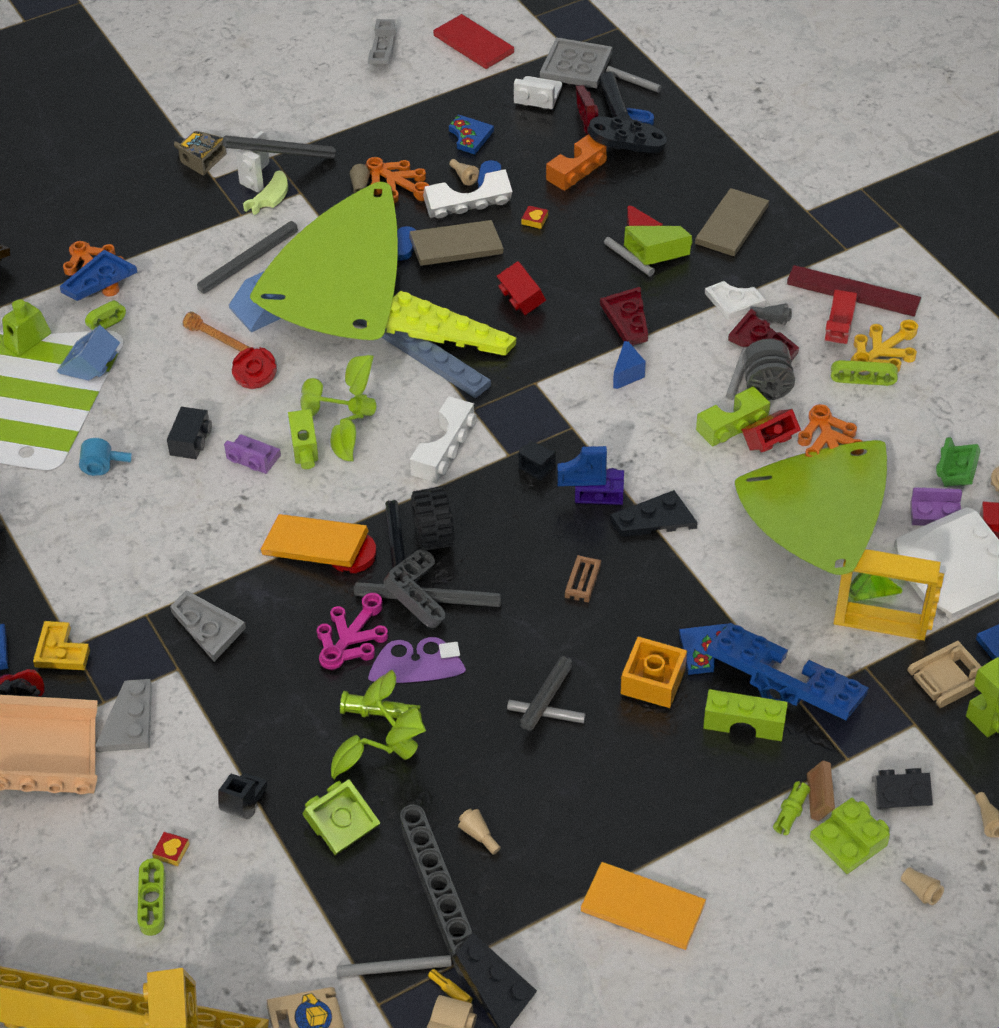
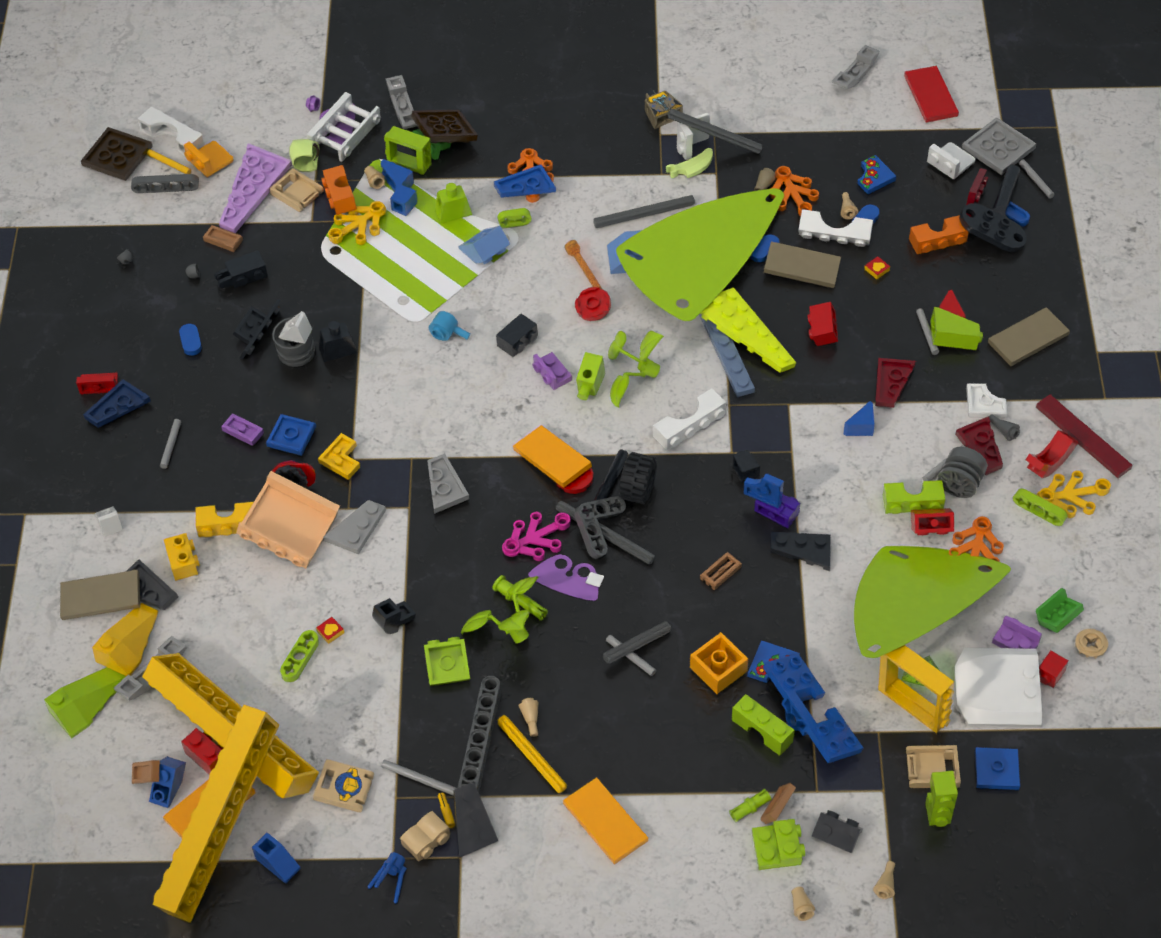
camera: 30 degrees right, 5 degrees up
none -> yellow axle [497,715,567,793]

